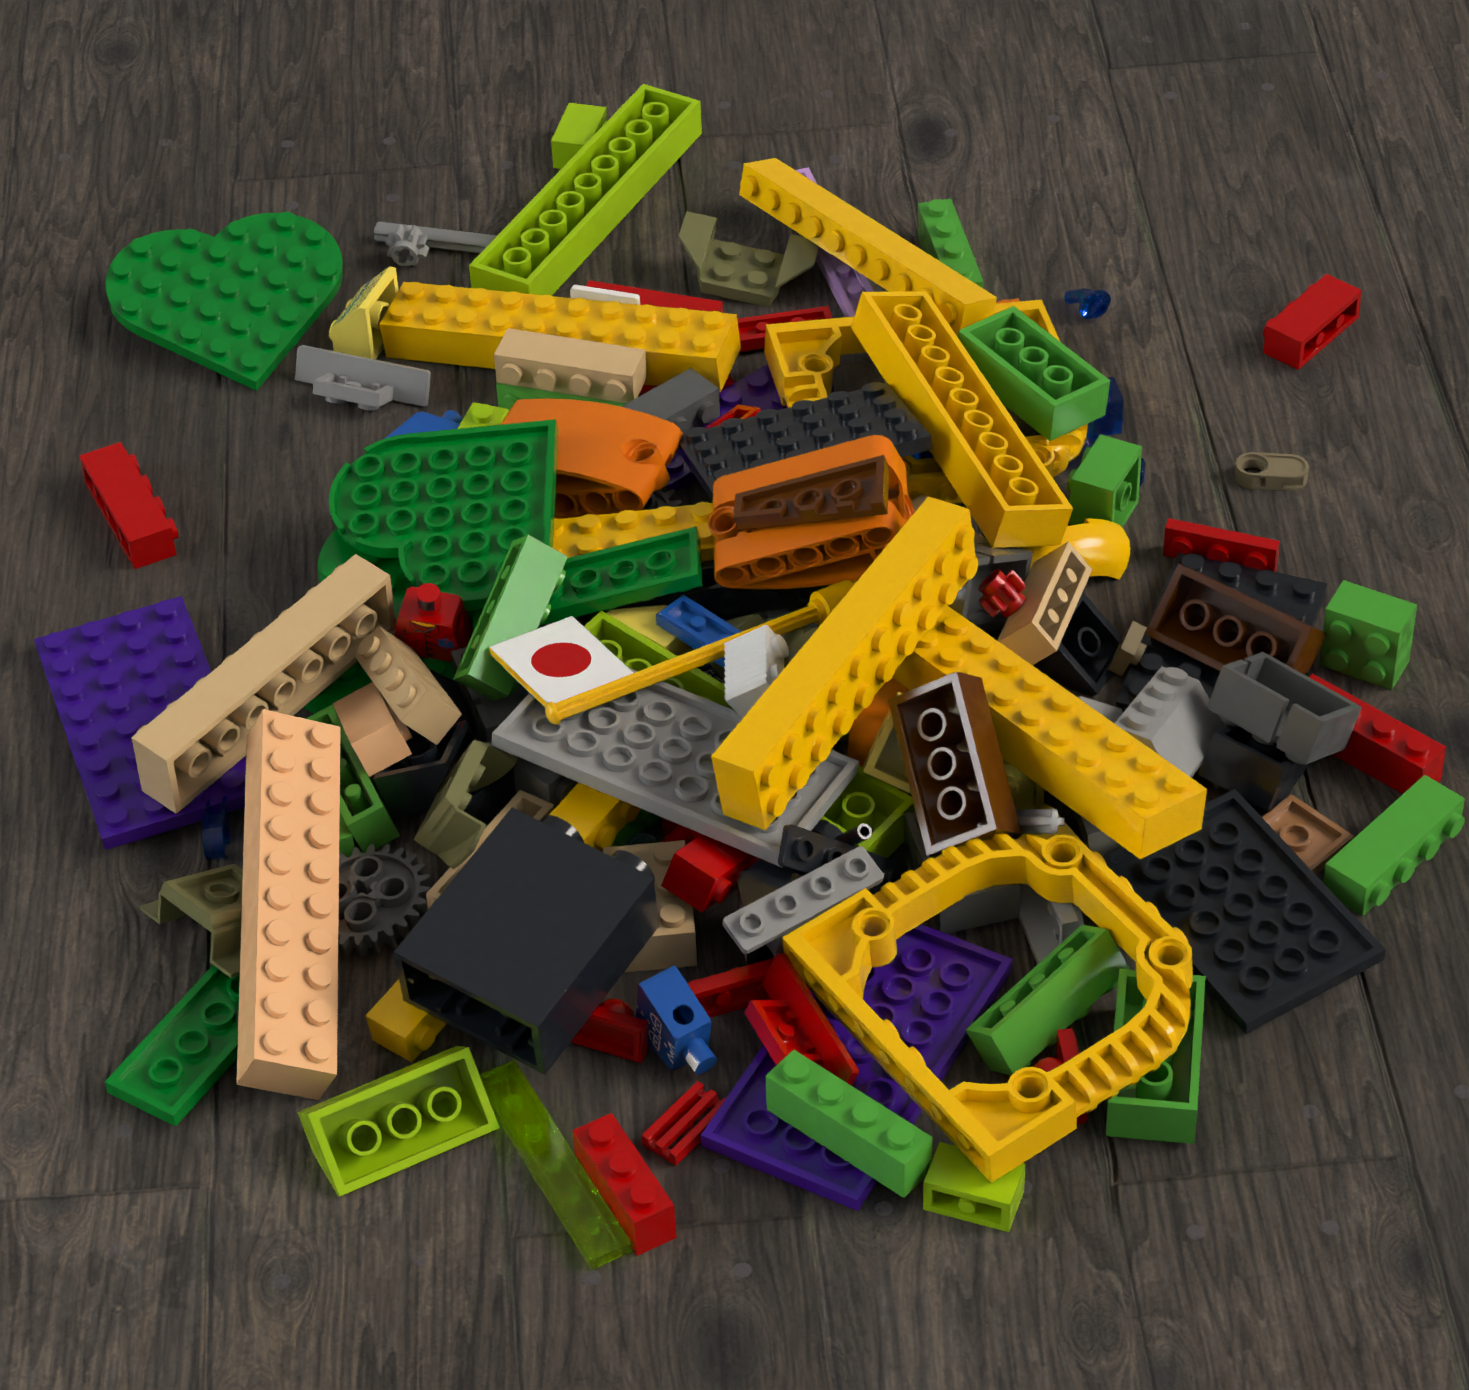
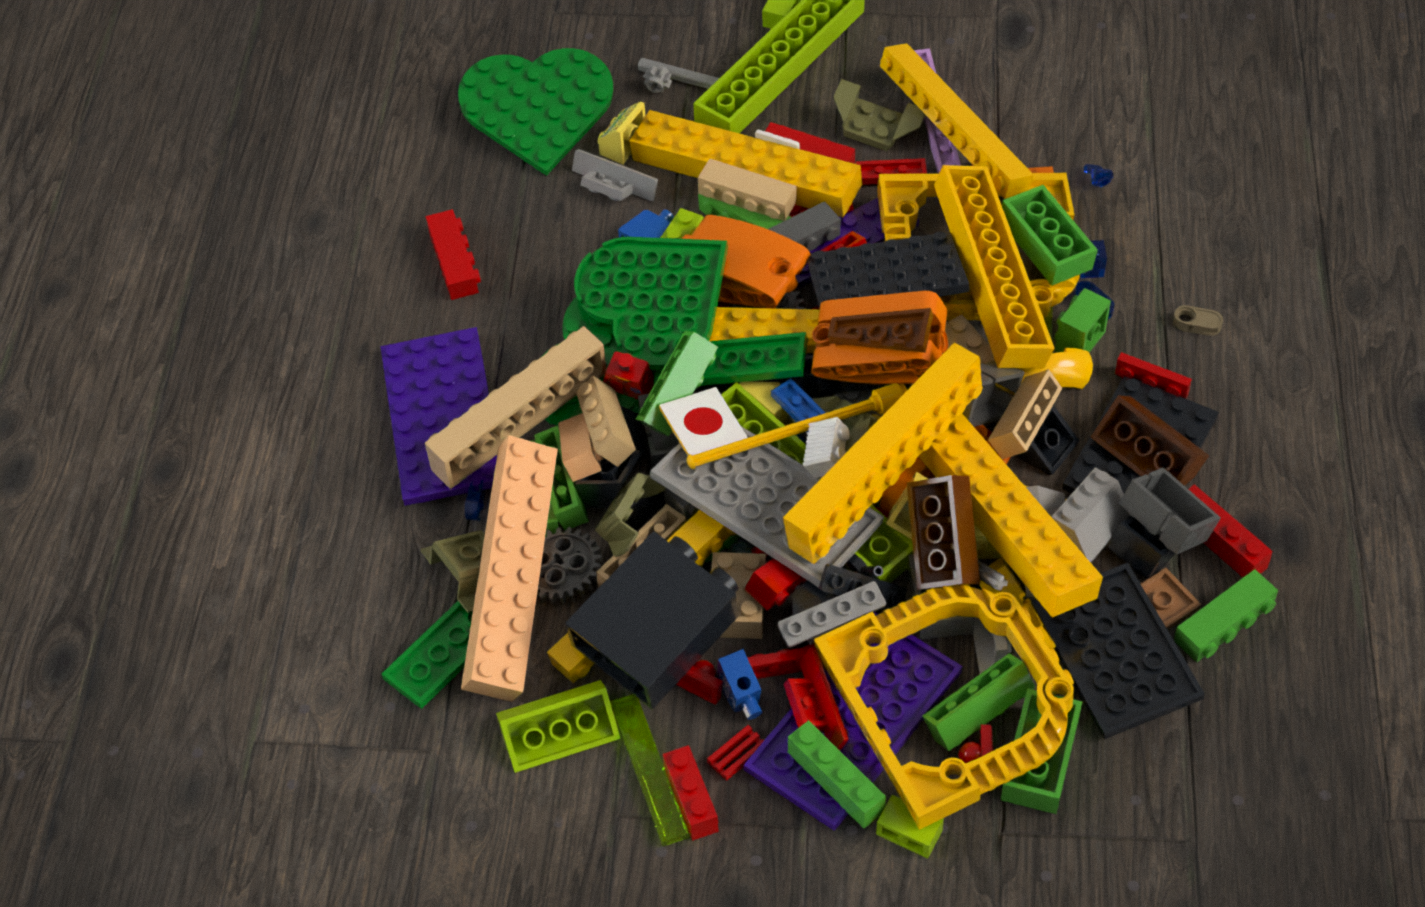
camera: 10 degrees right, 10 degrees up
bright green brick [917,199,984,288] -> none
red gear [978,569,1026,618] -> none
dark tan plate [1108,621,1147,676] -> none
red brick [1263,274,1362,370] -> none
bright green brick [1319,580,1417,690] -> none

